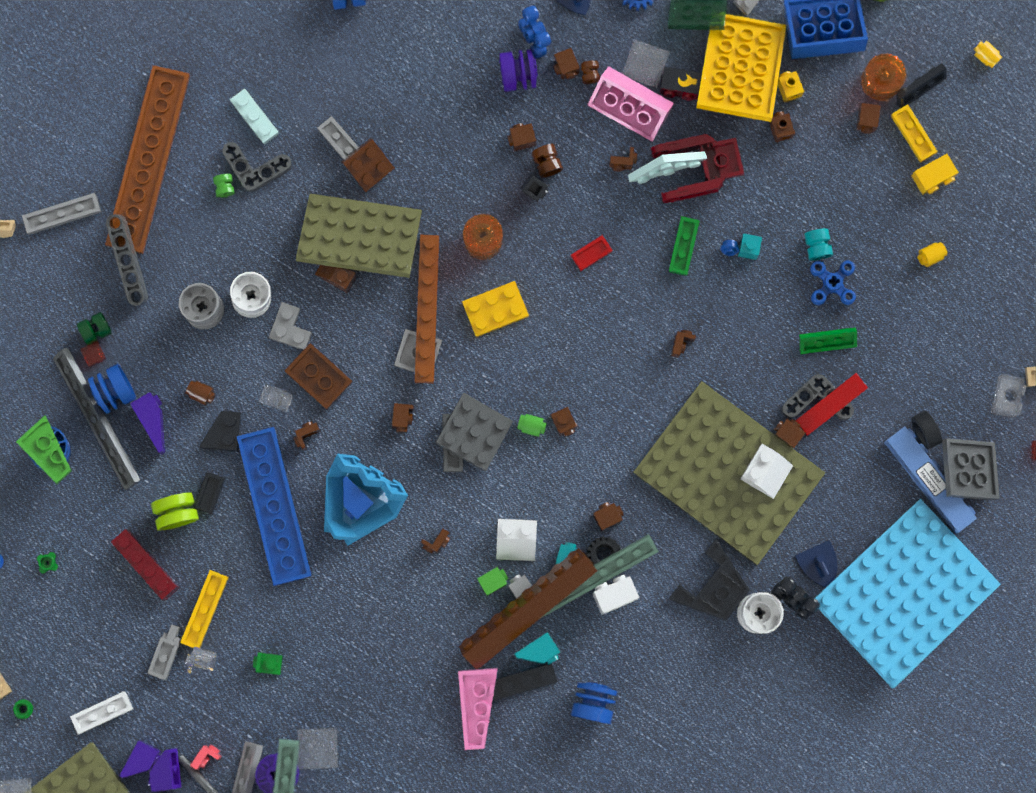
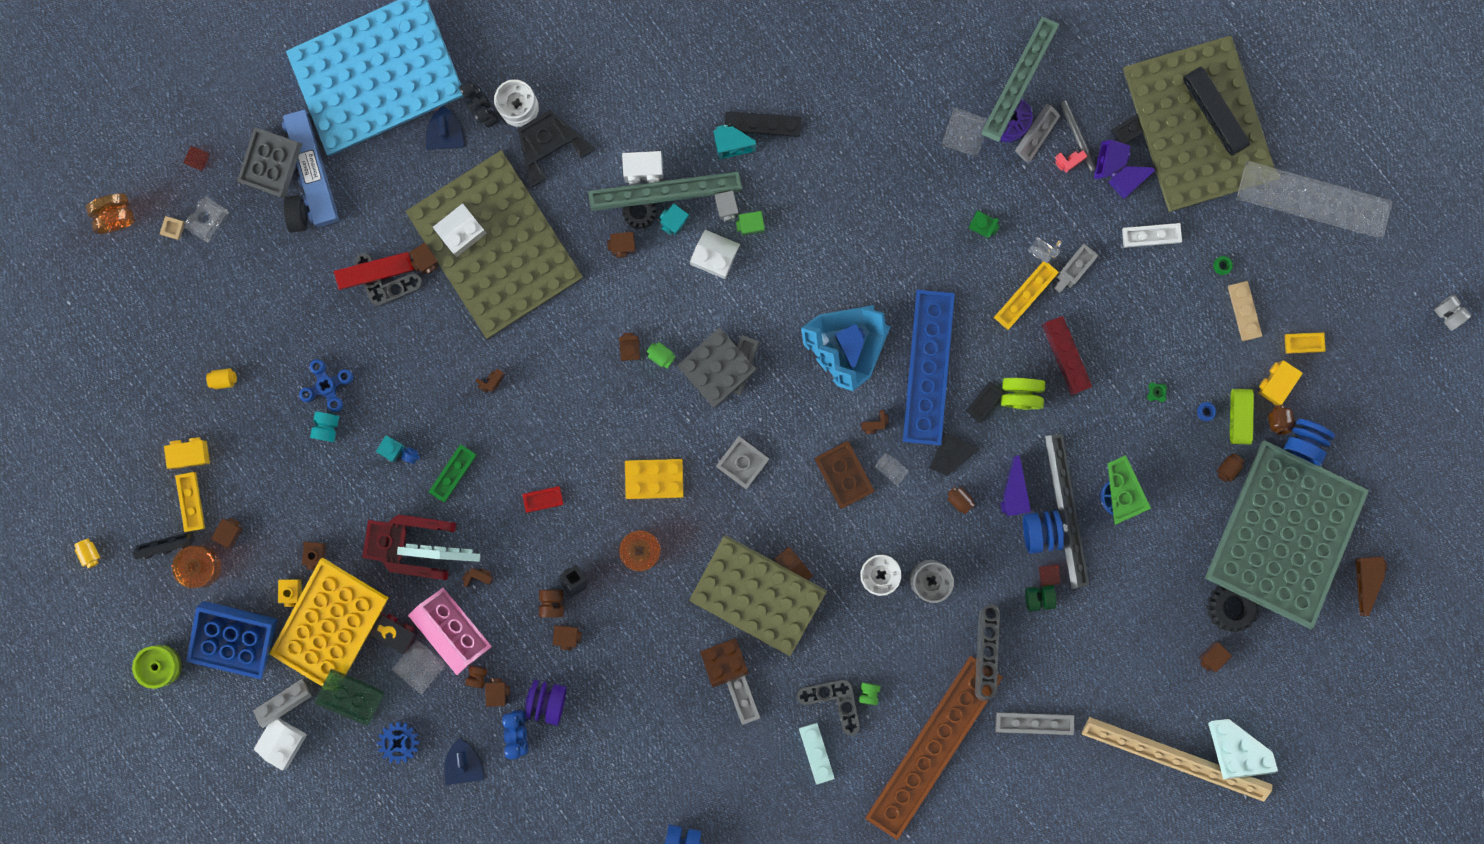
camera: 155 degrees left, 5 degrees up
light grey plate [269,302,312,350] -> none
reddish brown brick [392,403,414,433] -> none
dark orange plate [415,235,439,384] -> none
reddish brown bracket [421,529,451,554] -> none
bright pink wing [458,668,498,750] -> none
reddish brown brick [459,548,597,669] -> none
blue wheel [571,682,618,724] -> none
green plate [799,327,857,354] -> none

